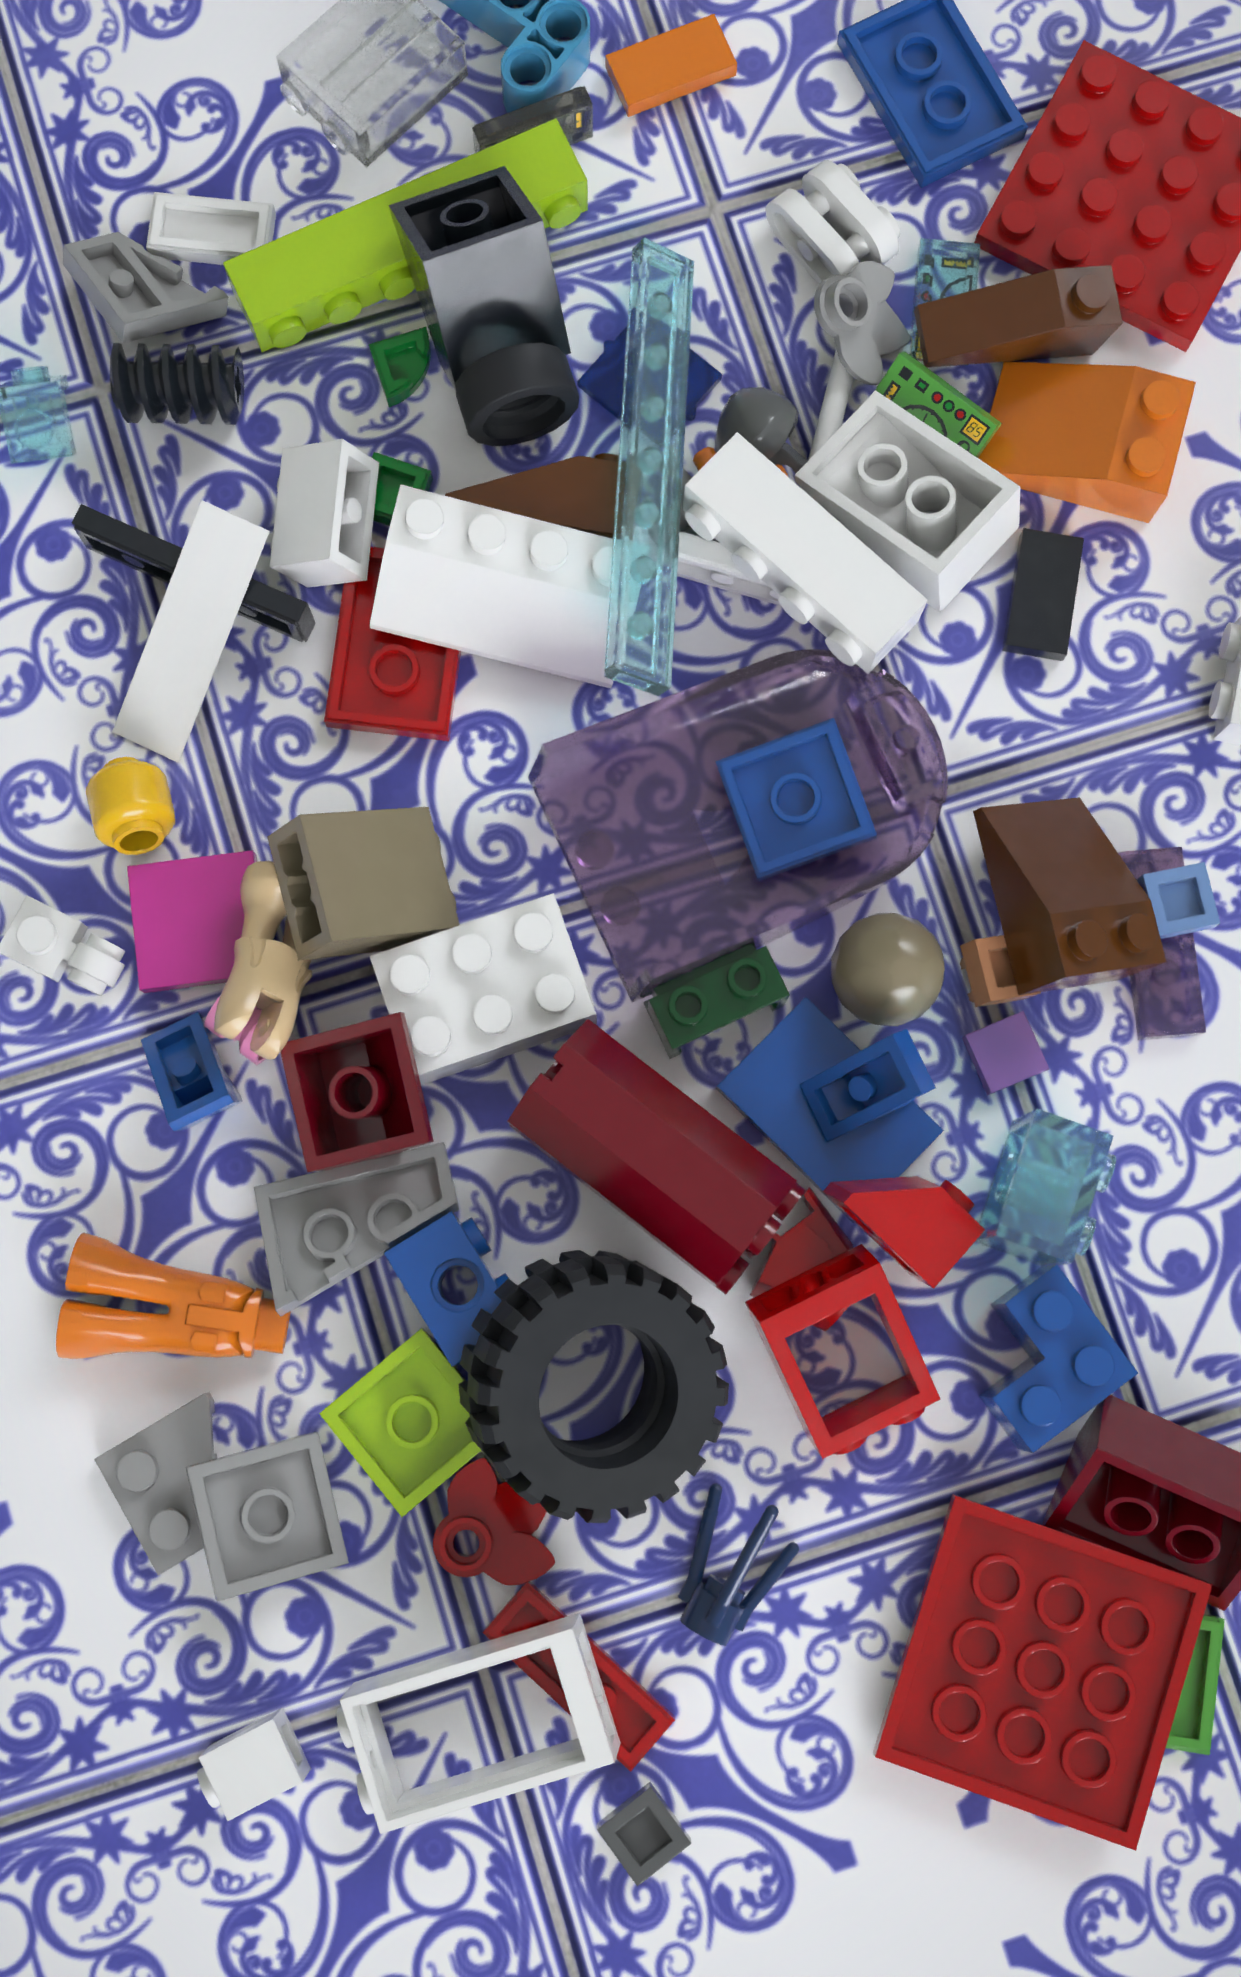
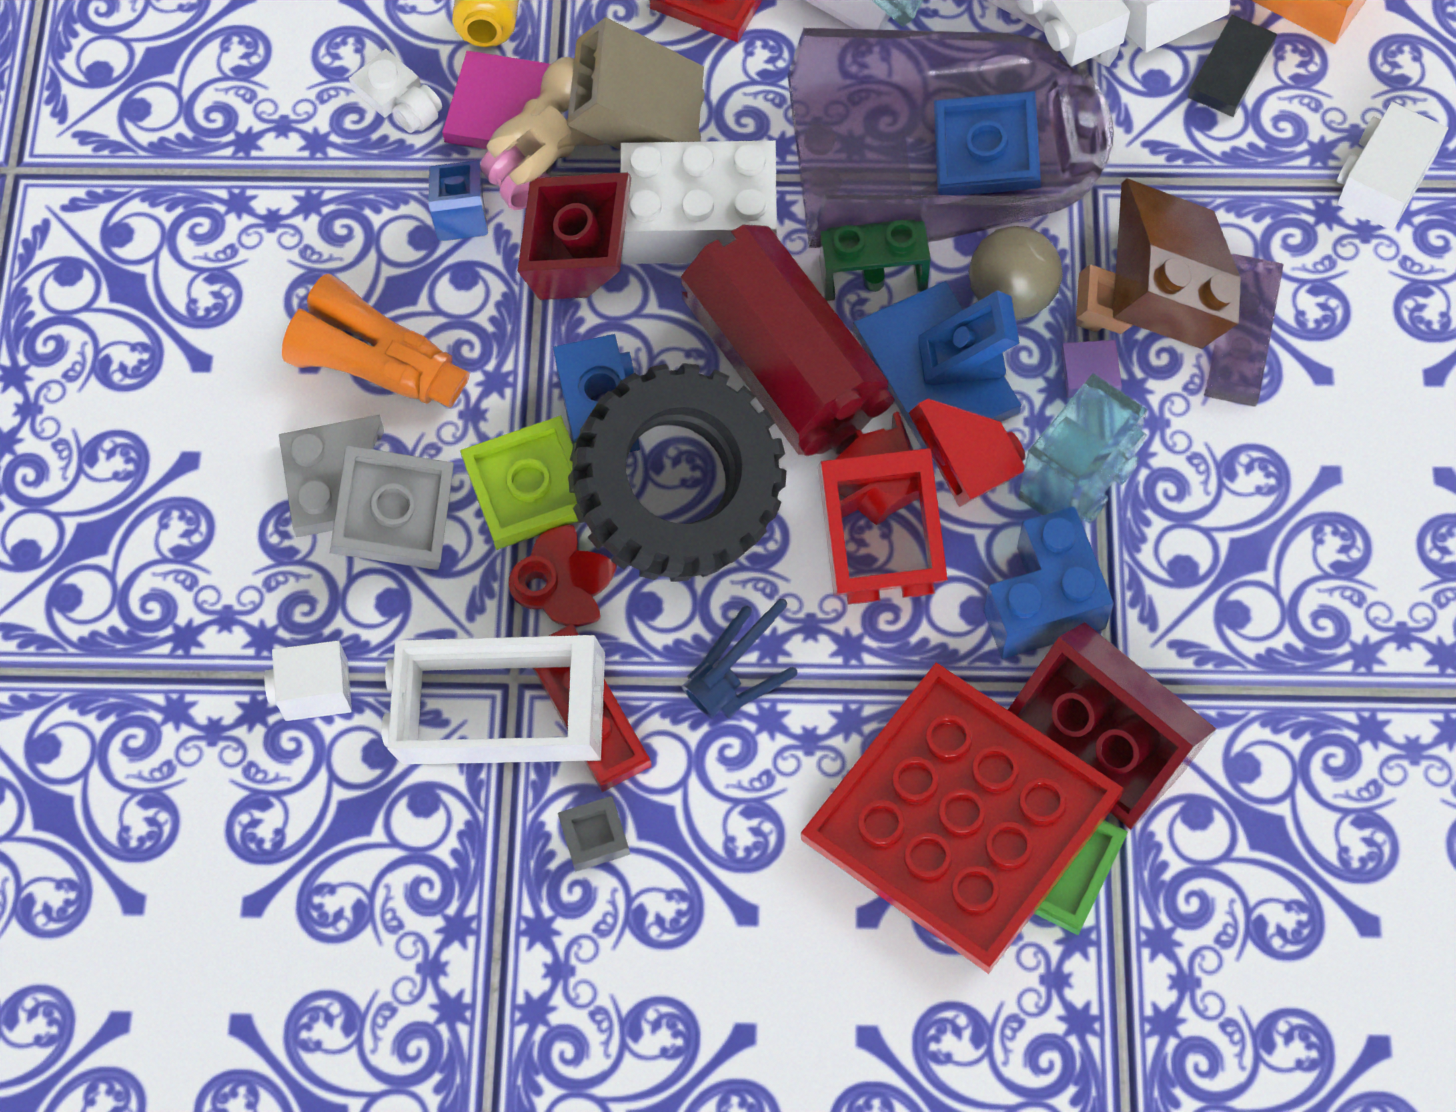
camera: 25 degrees right, 15 degrees down
light grey wing [254,1142,459,1317] -> none
medium blue plate [1137,862,1221,939] -> none

